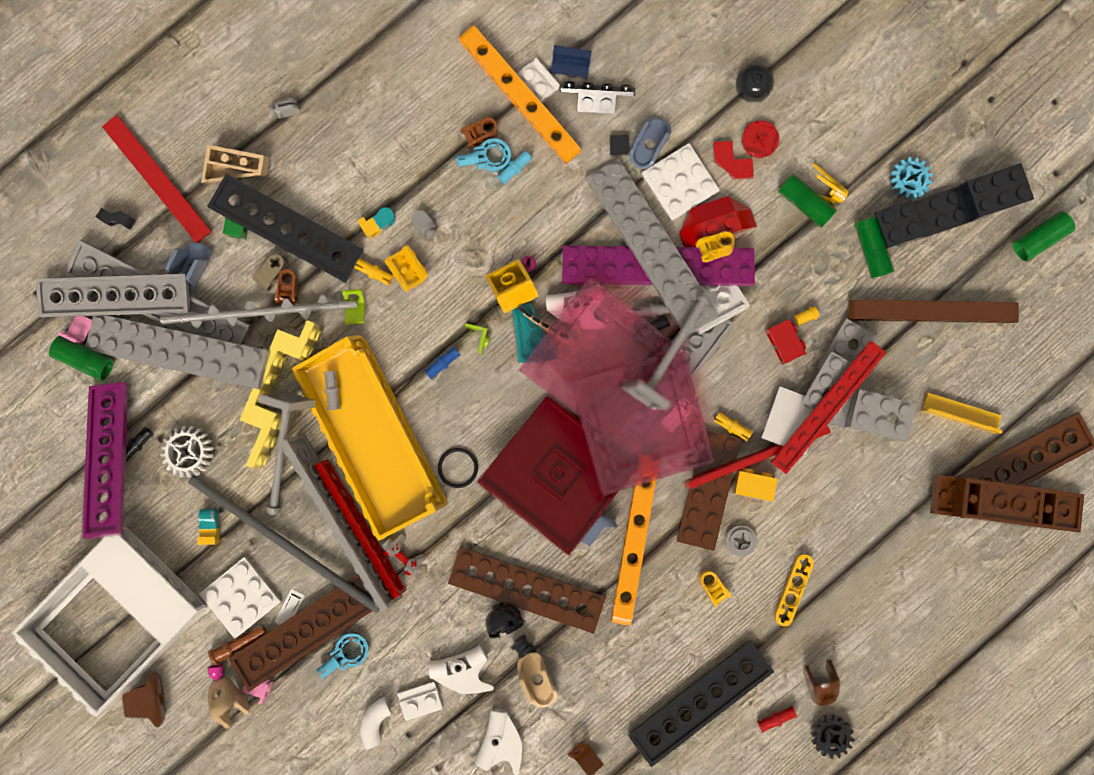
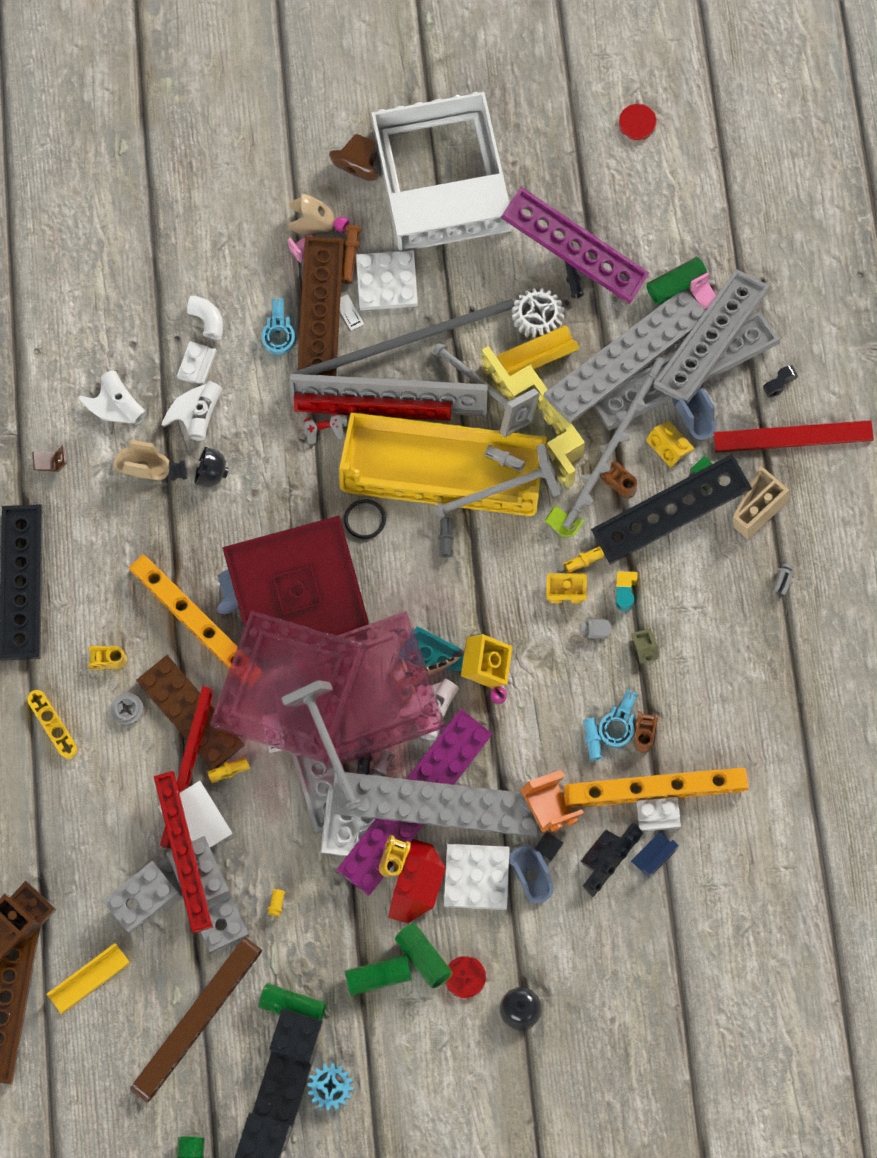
camera: 130 degrees right, 15 degrees down
leg [197,508,220,545] -> none
dark tan piece [252,254,288,291] -> none
blue pin [424,346,461,380] -> none
reddish brown plate [448,547,606,634] -> none
lime bracket [465,323,490,355] -> none
red tile [713,141,754,180] -> none
yellow brick [733,468,778,502] -> none
red piece [765,319,806,365] -> none
yellow plant [813,163,849,204] -> none
none -> green piece [395,923,452,989]
none -> light grey tile [434,443,561,517]
none -> dark grey axle [438,517,454,558]
none -> yellow panel [496,325,580,376]
none -> orange panel [520,770,584,833]
none -> olive bracket [631,628,659,664]
none -> yellow bracket [646,420,695,468]

